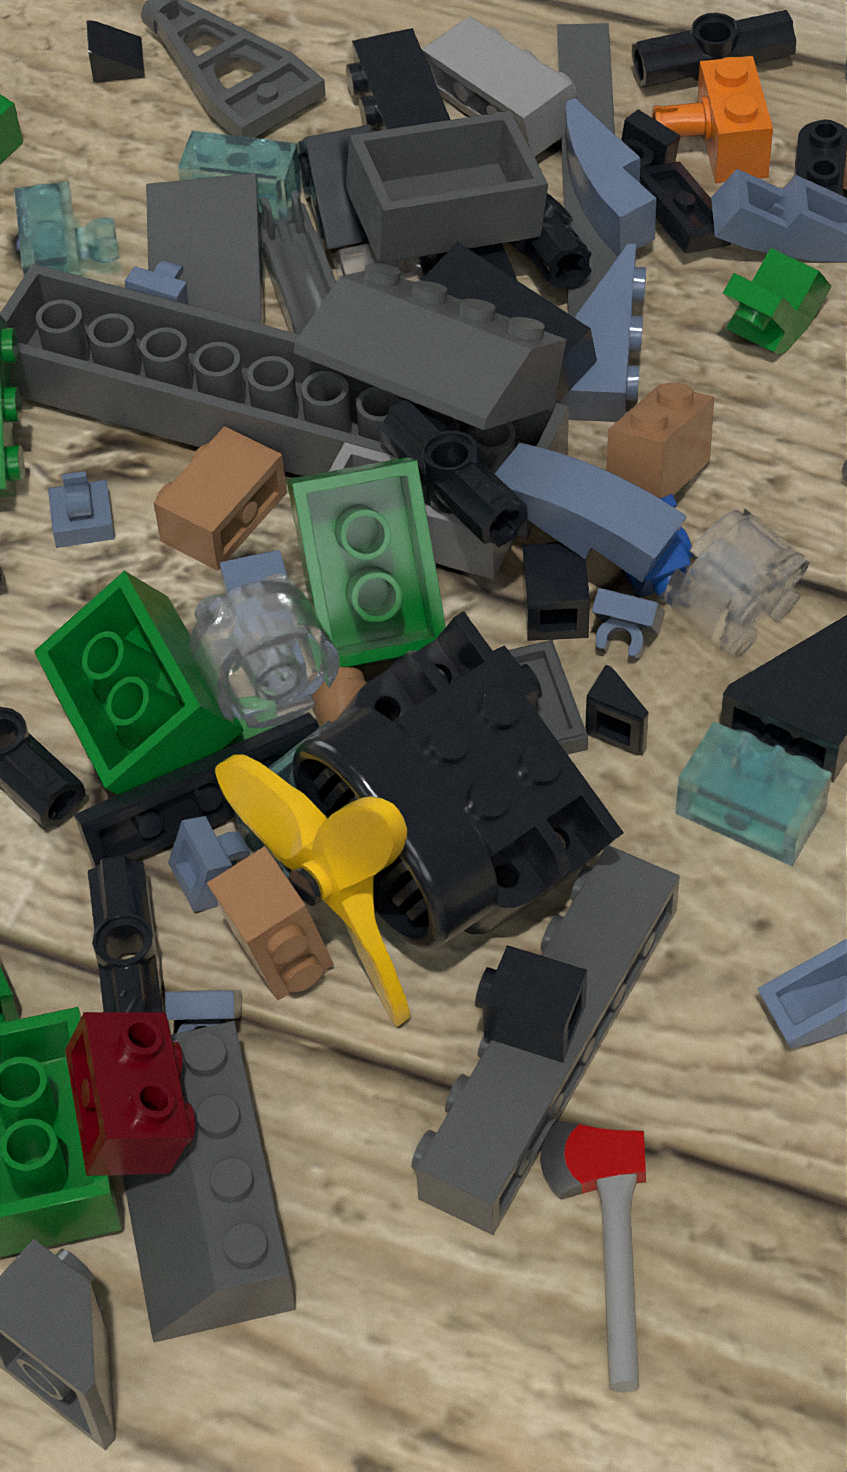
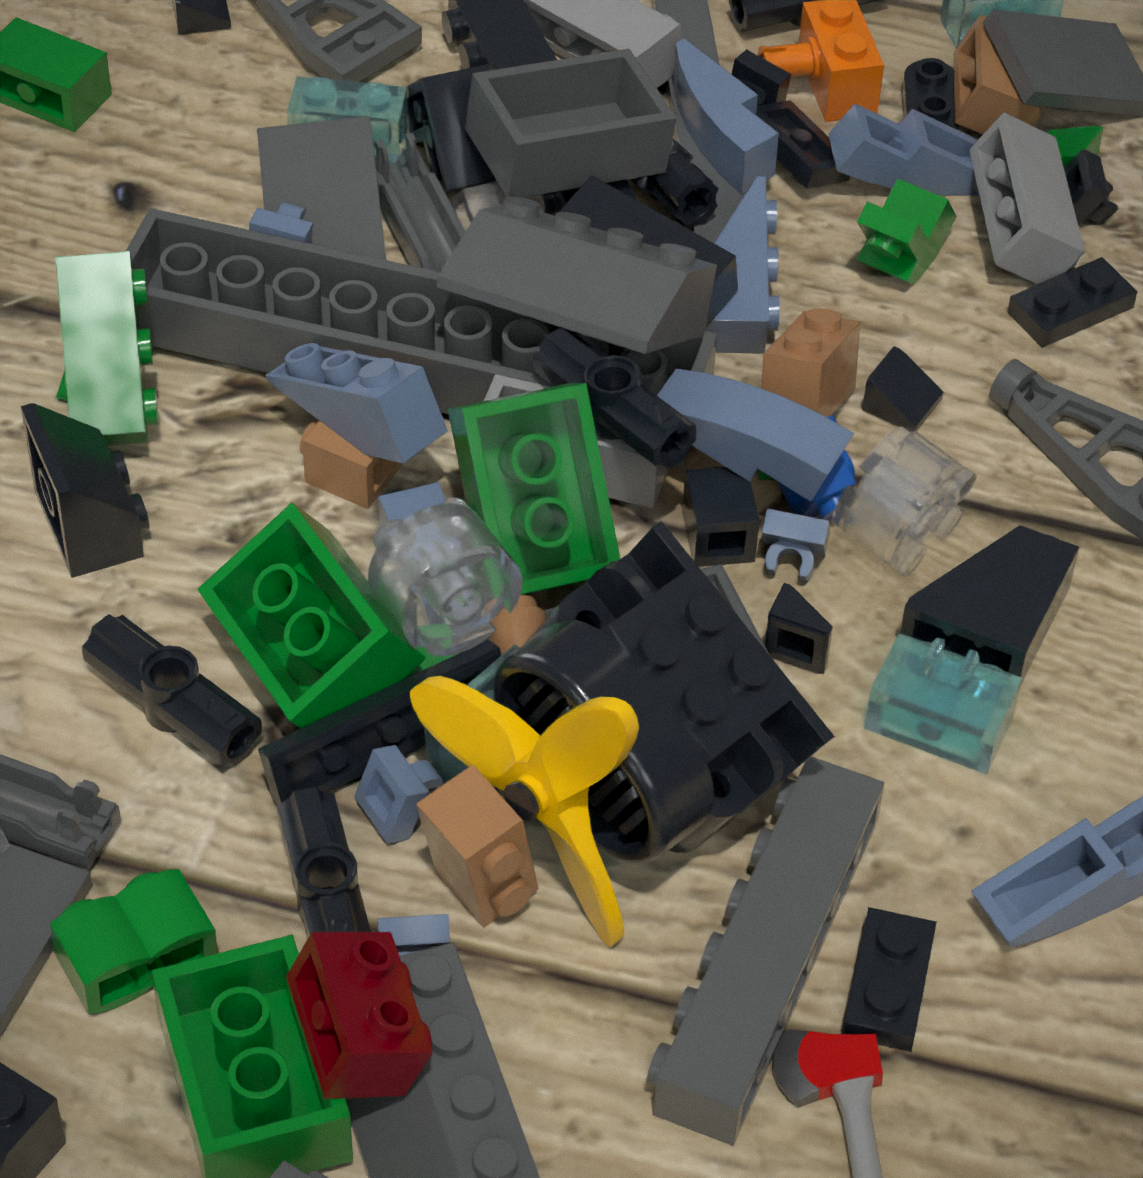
camera: 10 degrees left, 5 degrees down
clear light blue brick [14,181,119,277] -> none
sand blue tile [48,471,115,548] -> none
black brick [475,945,587,1063] -> none
none -> sand blue slope [266,343,448,464]
none -> black plate [842,907,937,1052]
none -> black slope [862,346,944,434]

